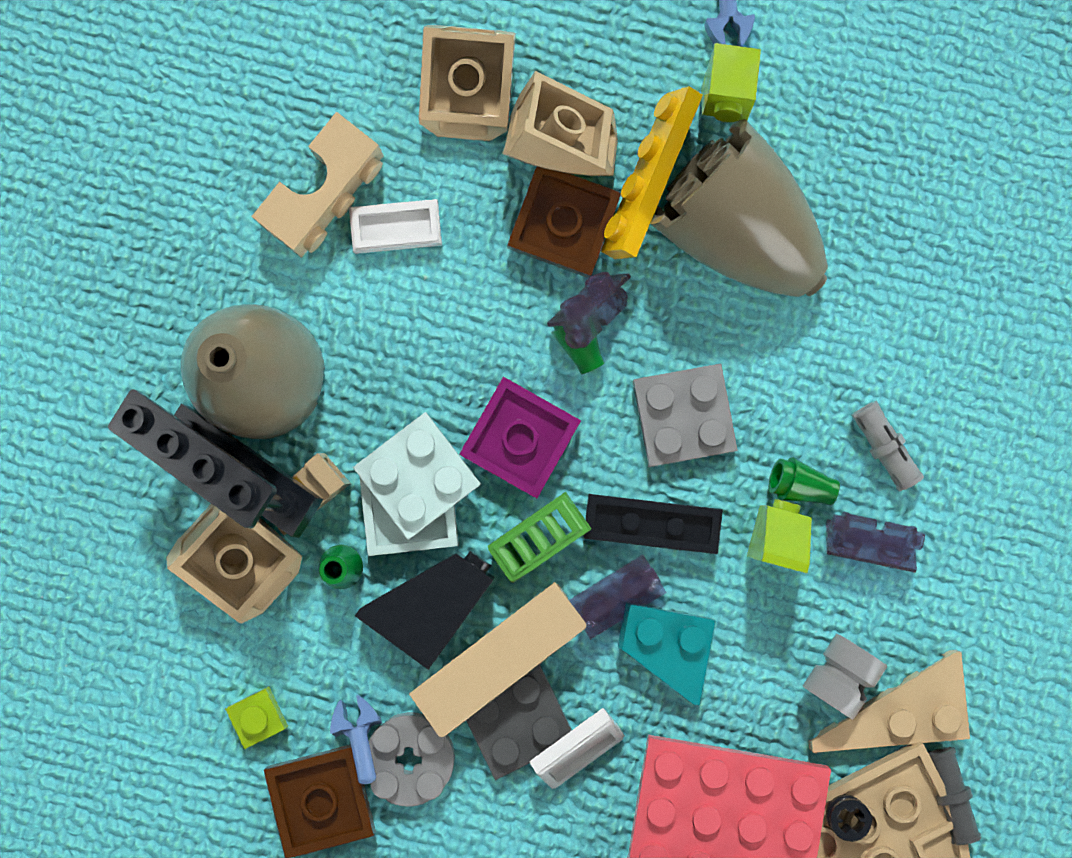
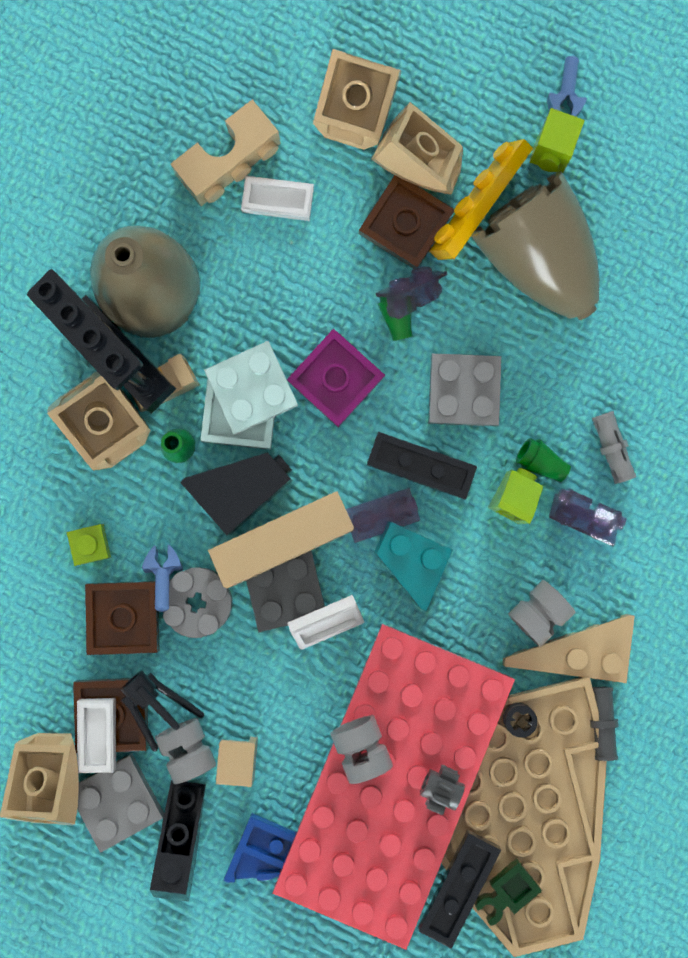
camera: 15 degrees right, 0 degrees up
bright green slope [487,492,591,583] -> none

